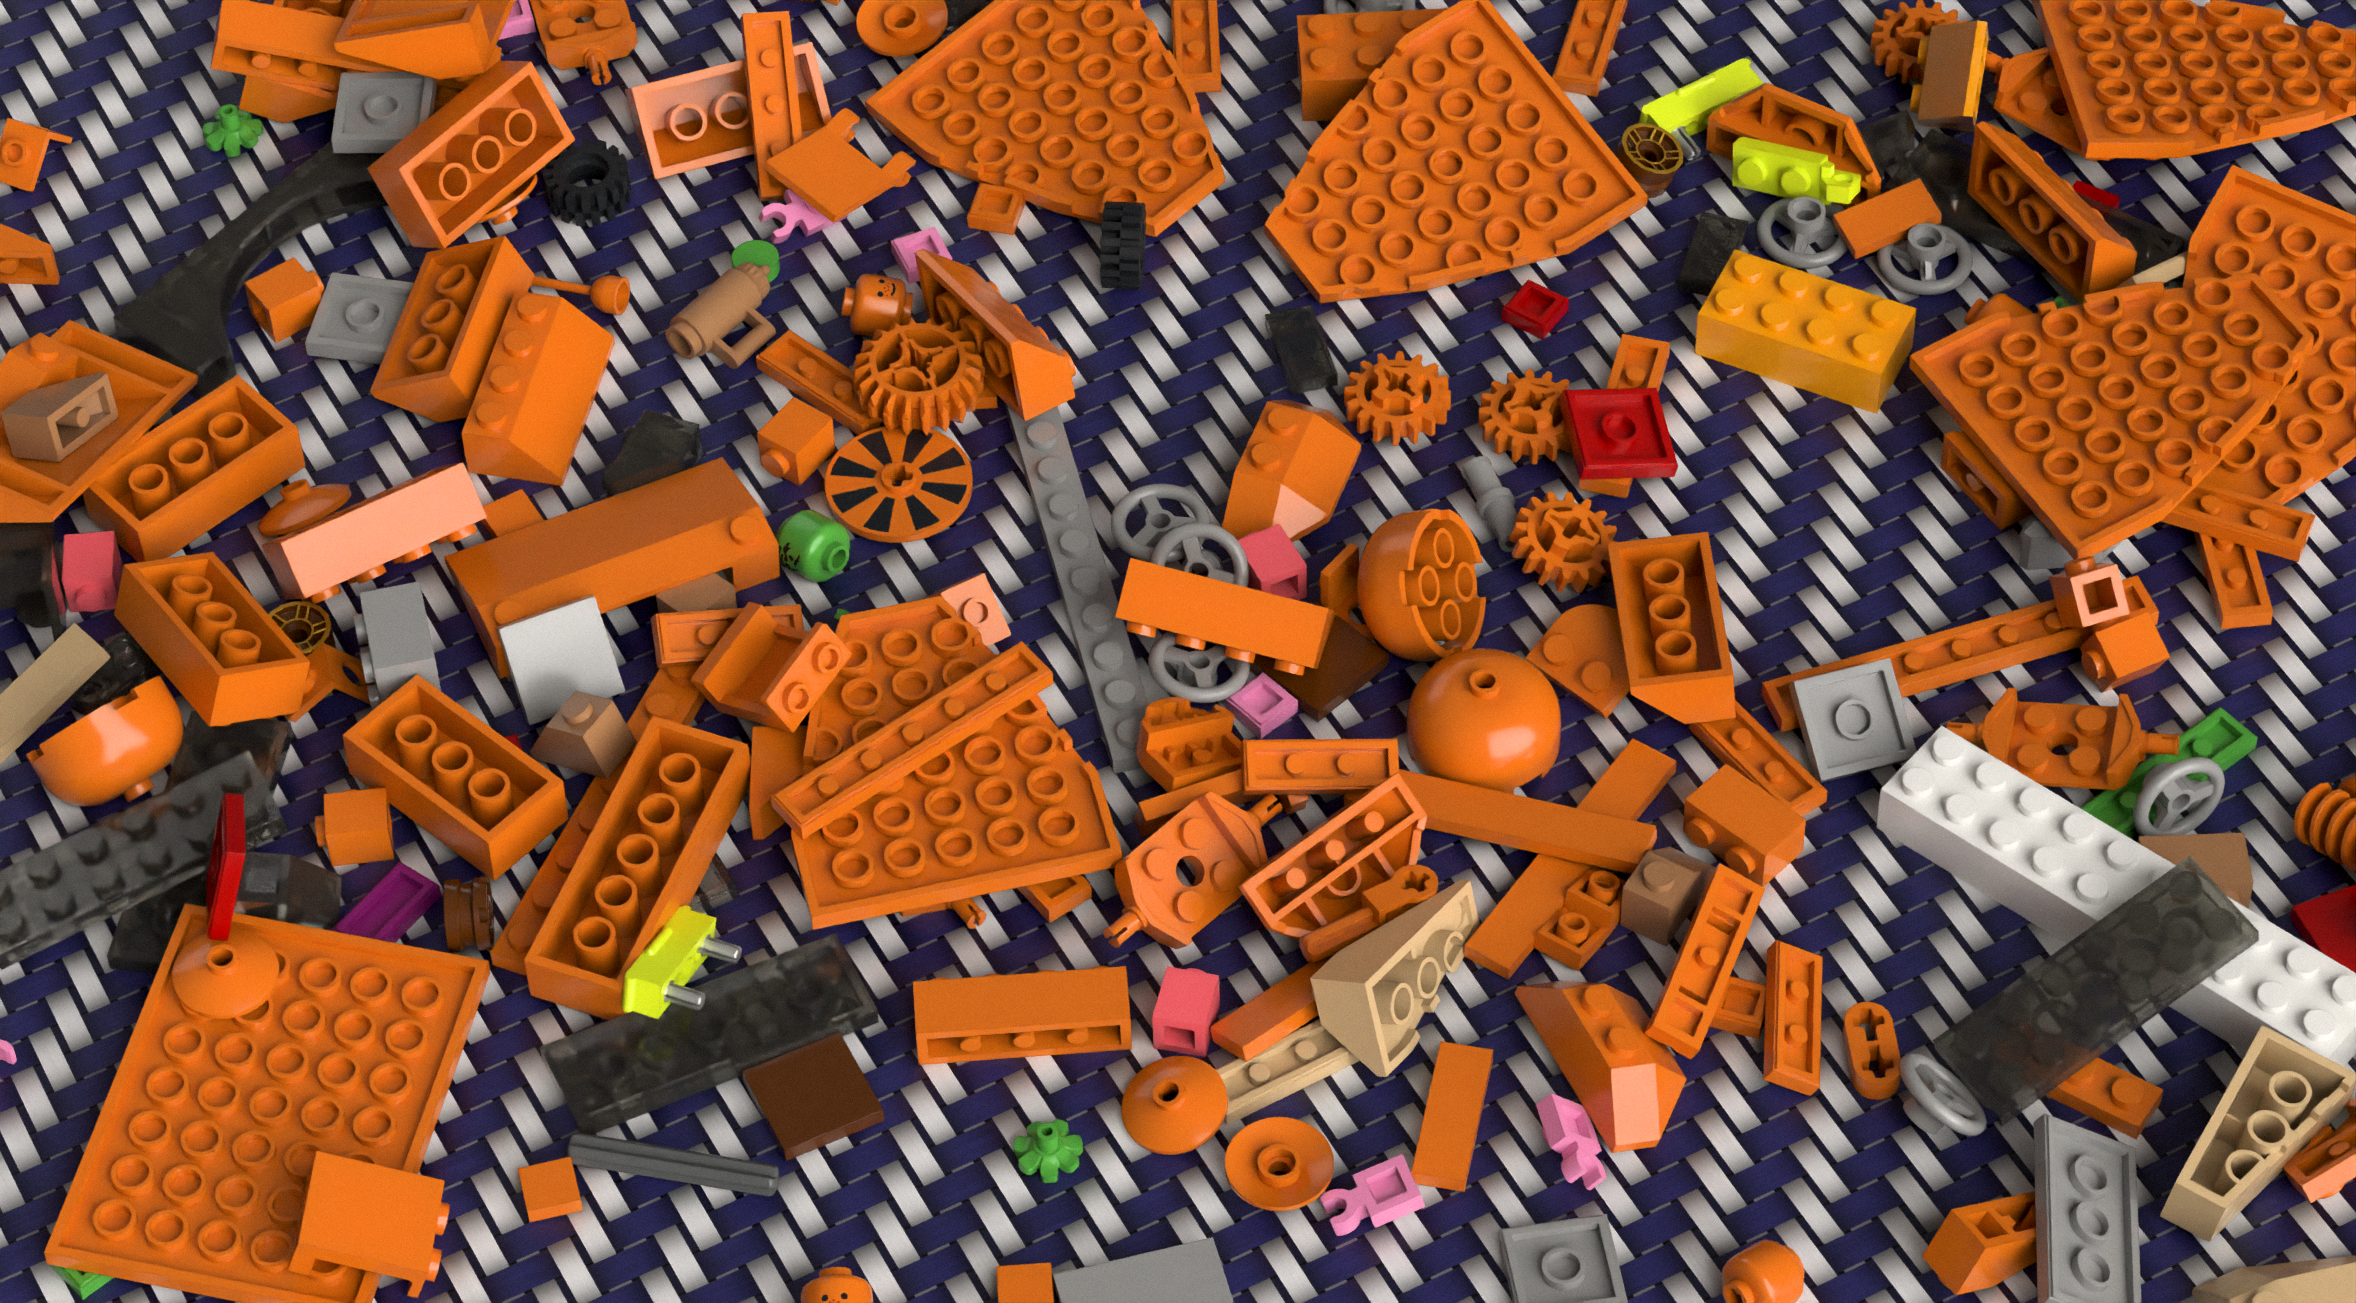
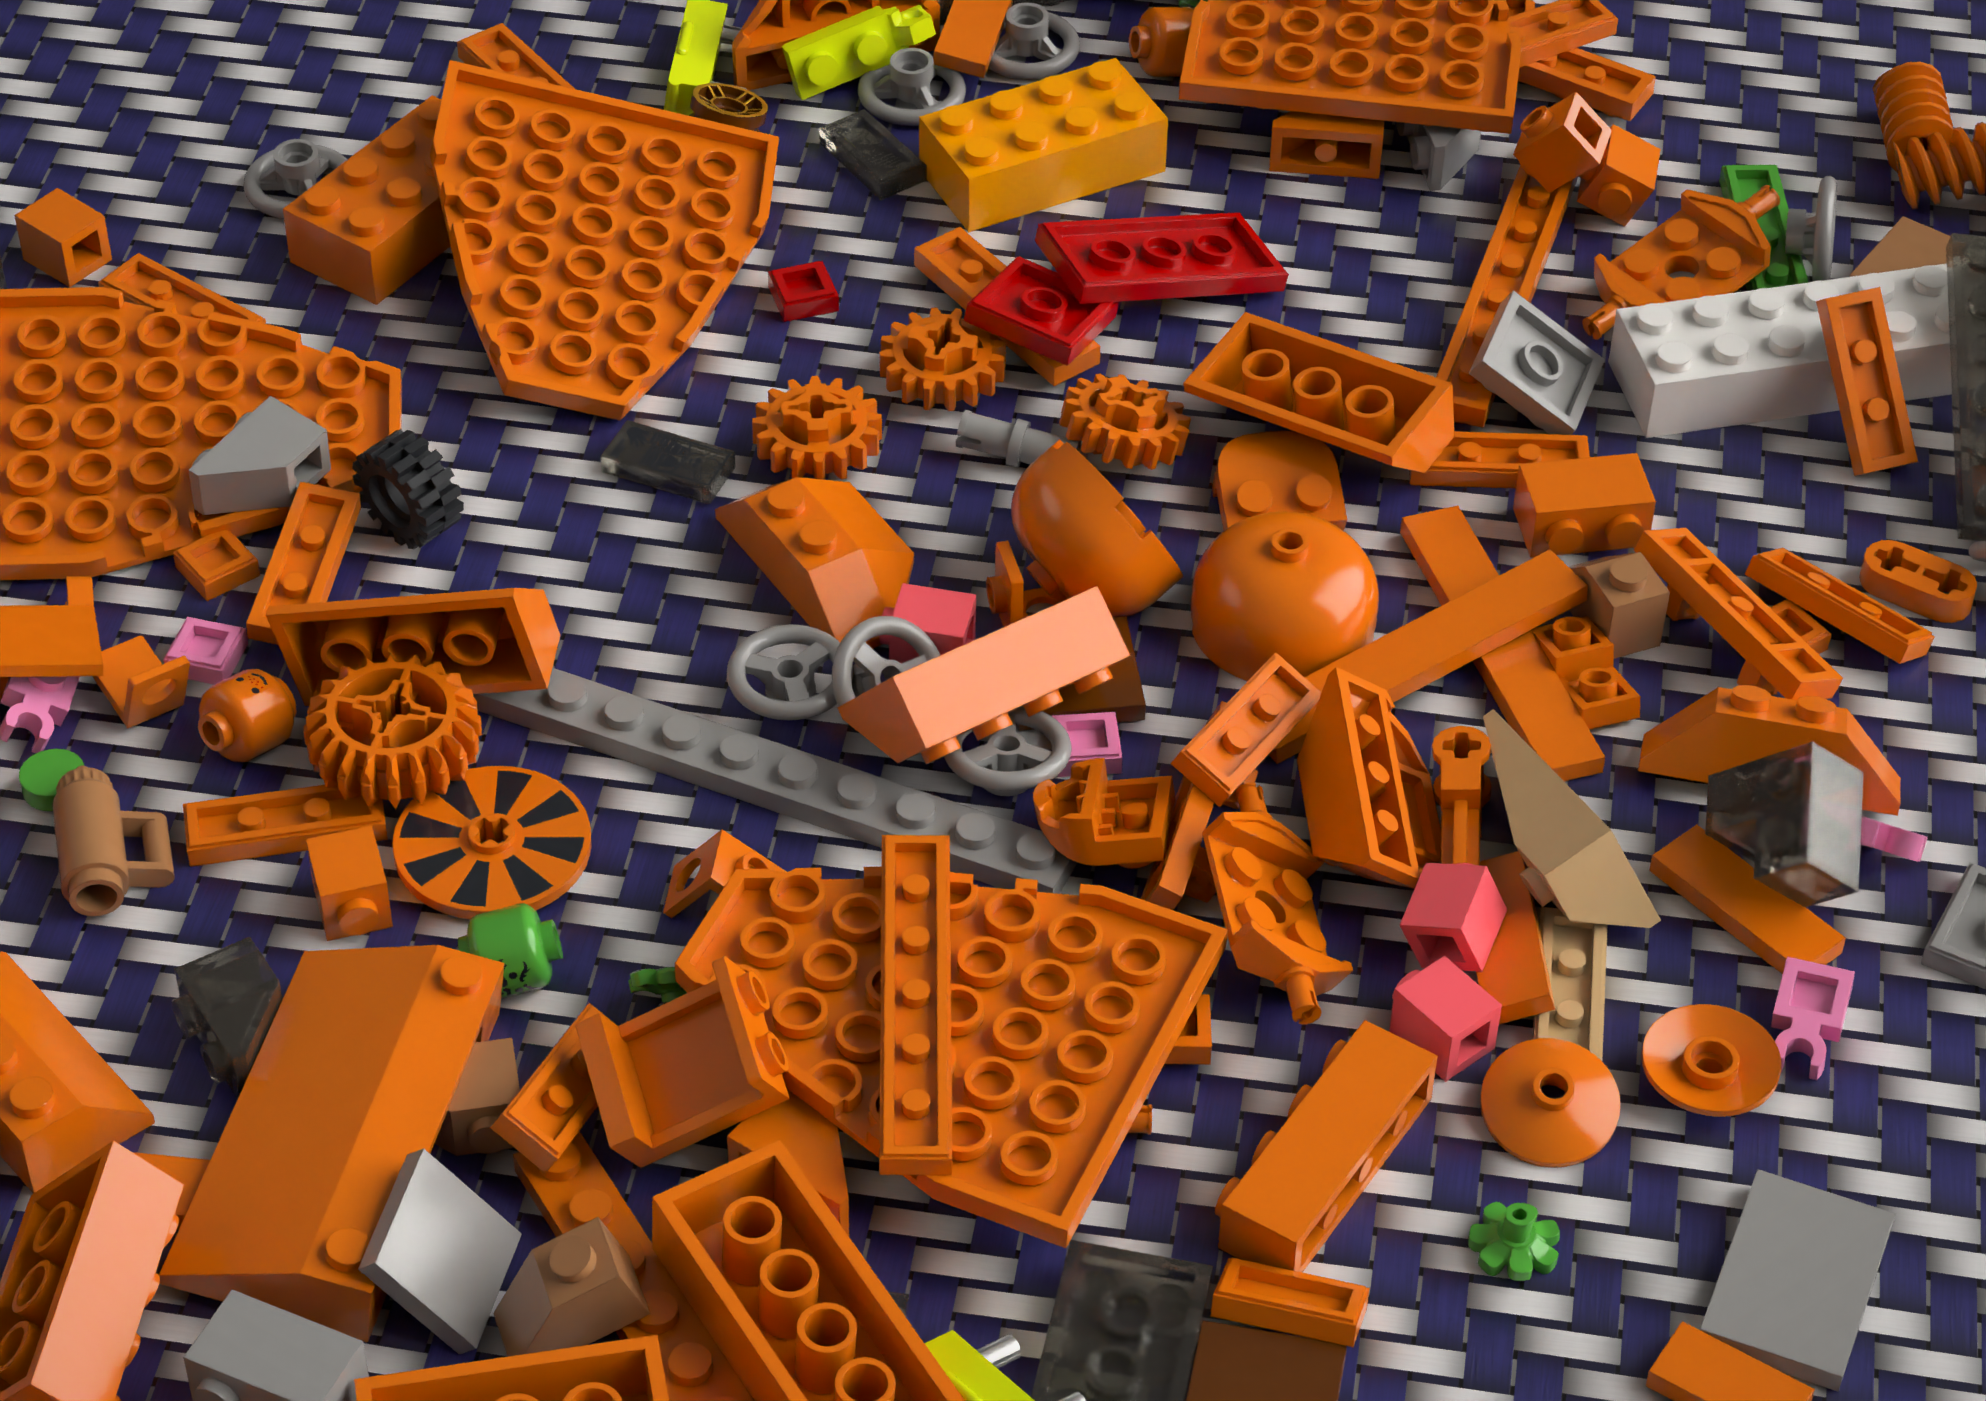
camera: 55 degrees left, 5 degrees down
none -> orange bracket [92,636,190,729]
none -> light grey slope [188,396,331,515]
none -> orange plate [246,482,361,645]
none -> red tile [1034,212,1289,304]
none -> orange tile [1210,1258,1370,1347]
none -> coral brick [1400,863,1507,972]
none -> clear smoke brick [1705,742,1864,907]
none -> orange plate [1816,287,1918,476]

